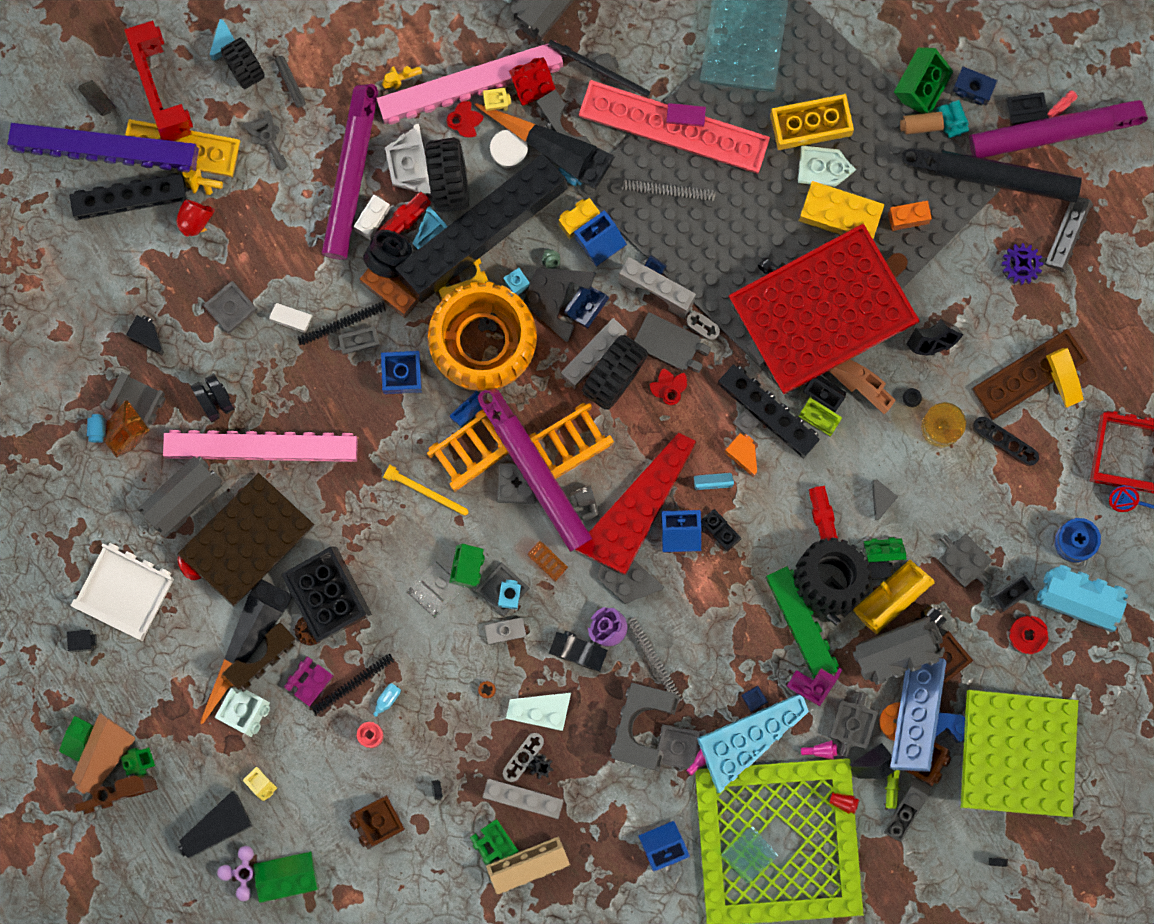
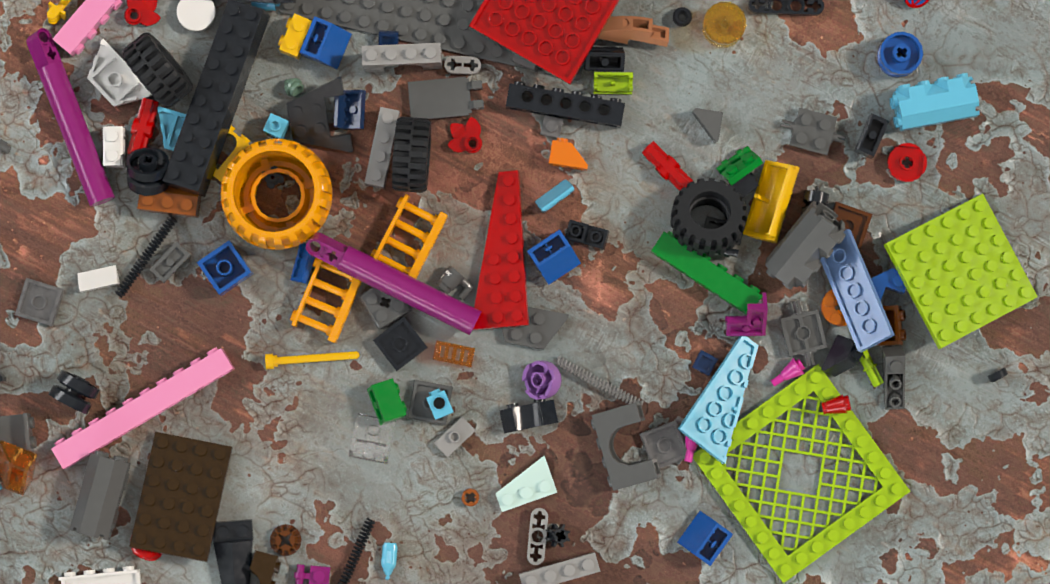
camera: 25 degrees left, 5 degrees up
black slope [281,546,372,643] -> none
clear light blue slope [721,827,778,884] -> none
none -> black plate [373,317,428,371]

